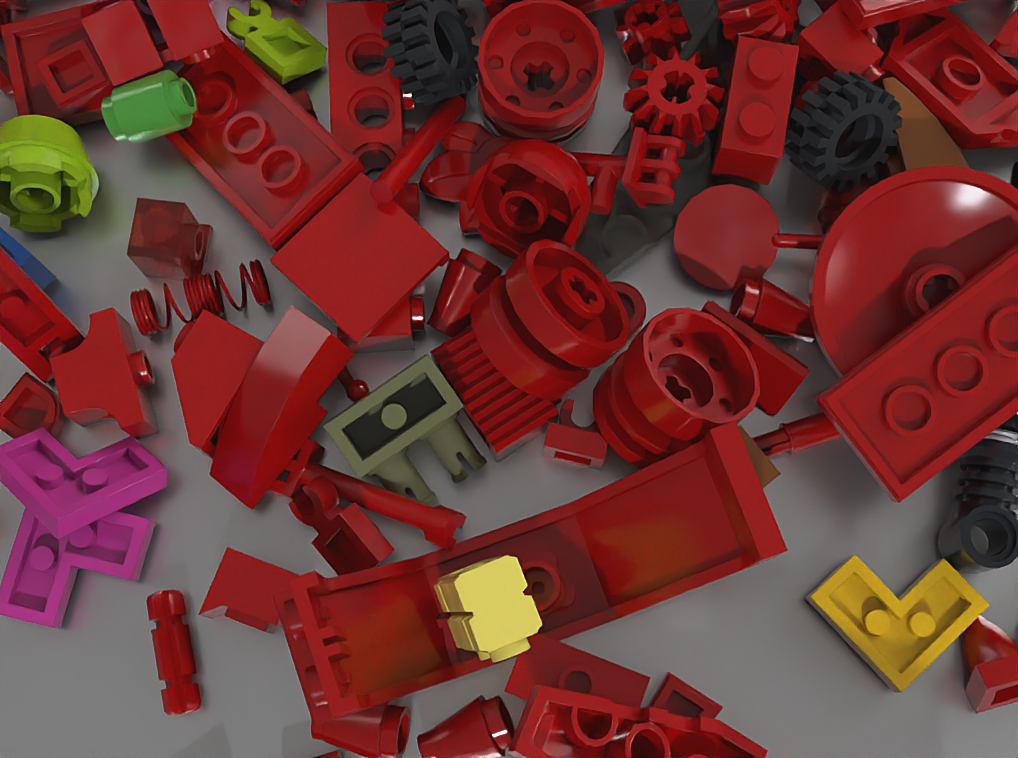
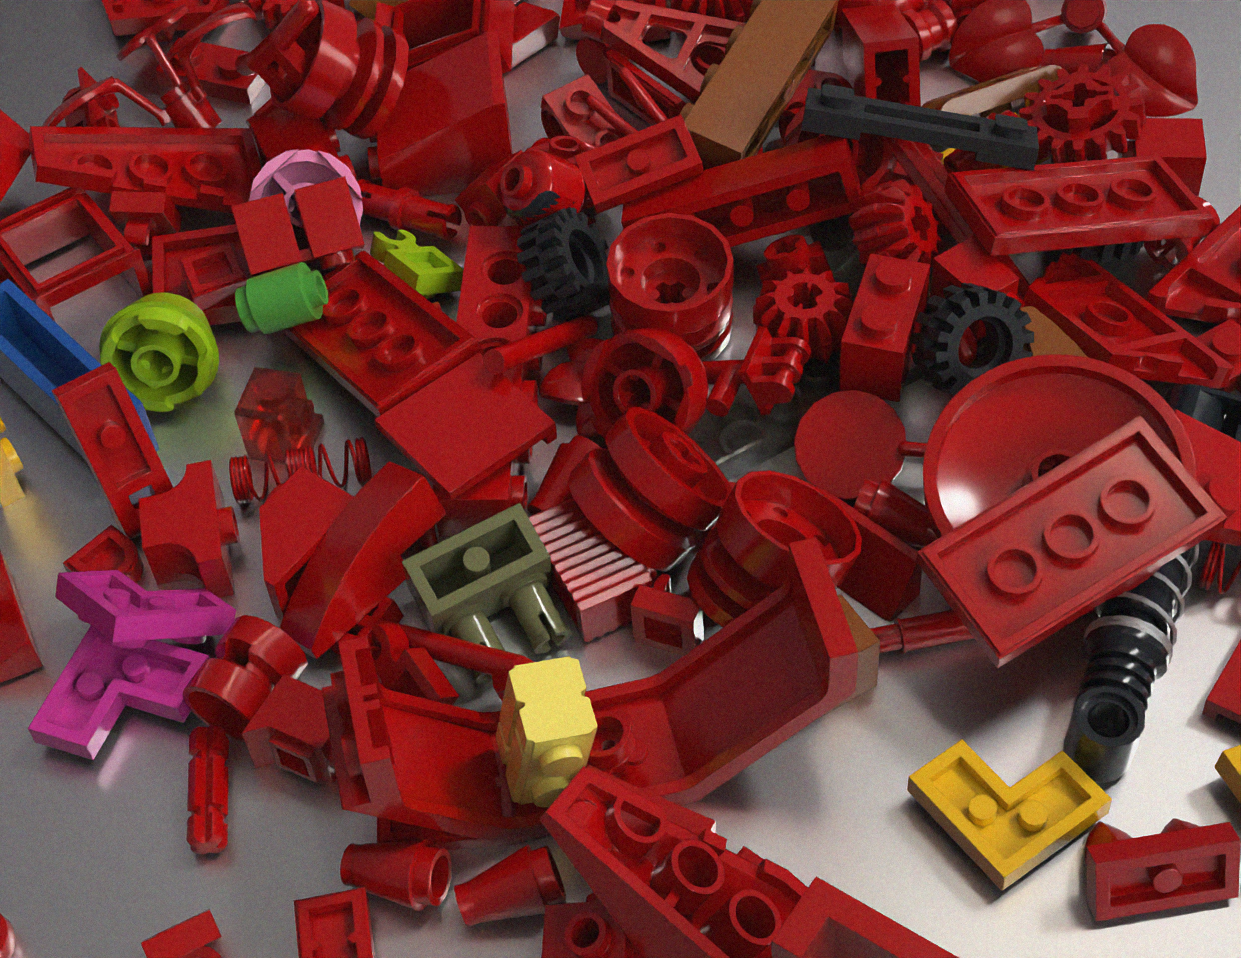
camera: 10 degrees right, 25 degrees down
none -> red wheel [182,615,308,743]

